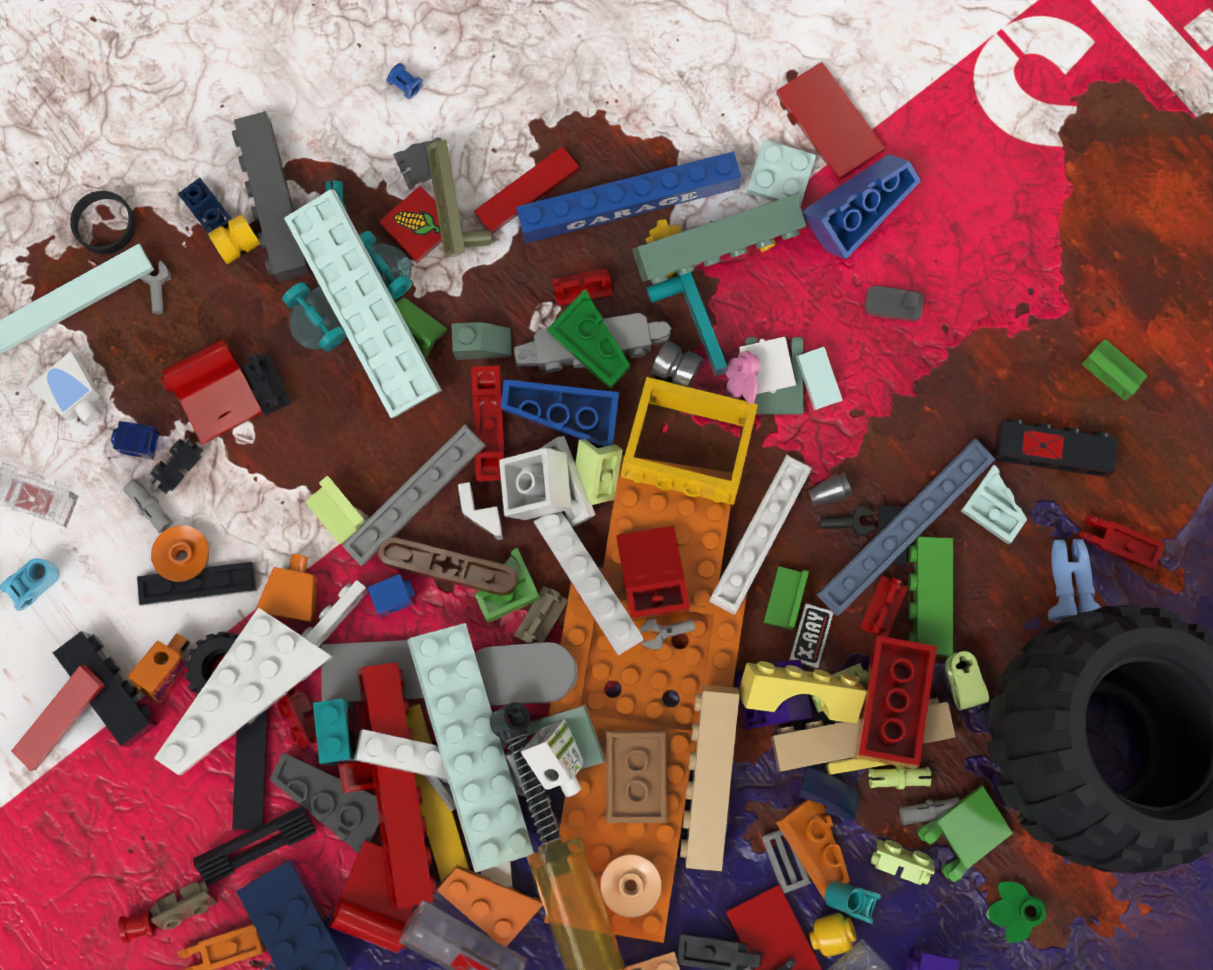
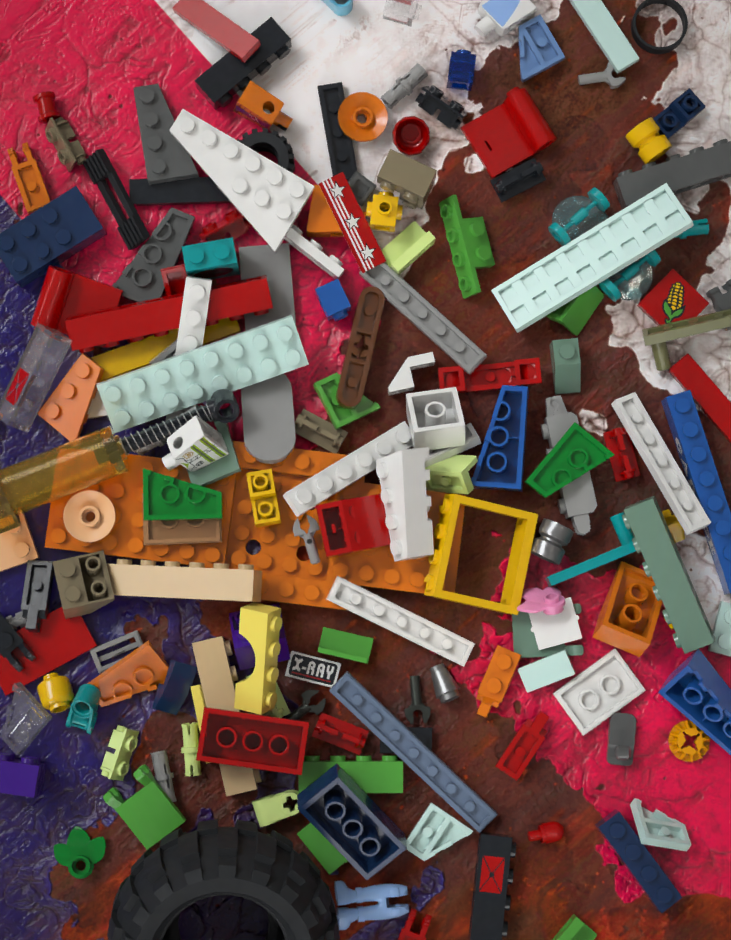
camera: 80 degrees right, 5 degrees up
none -> dark tan slope [52,550,115,619]
none -> dark grey wing [133,84,199,185]
none -> green wing [143,468,223,521]
none -> yellow slope [246,468,281,528]
none -> pearl dark grey bar [285,690,326,720]
none -> dark blue brick [297,763,407,880]
none -> bright green panel [297,823,348,875]
none -> red sticker [319,172,386,273]
none -> dark grey tile [348,171,377,206]
none -> yellow brick [366,192,403,232]
none -> white wedge [376,447,434,562]
none -> dark tan brick [377,149,437,209]
none -> red hair [392,116,430,156]
none -> bright green bracket [439,195,495,299]
none -> orange hinge [476,645,522,718]
none -> red hinge [495,711,549,781]
none -> medium blue wing [518,14,565,83]
none -> red cylinder [527,821,564,844]
none -> white tile [552,648,646,736]
none -> orange slope [592,561,662,657]
none -> dark blue brick [595,809,683,913]
none -> white plate [611,392,711,535]
none -> light aqua wing [630,798,691,852]
none -> light orange gear [668,720,710,762]

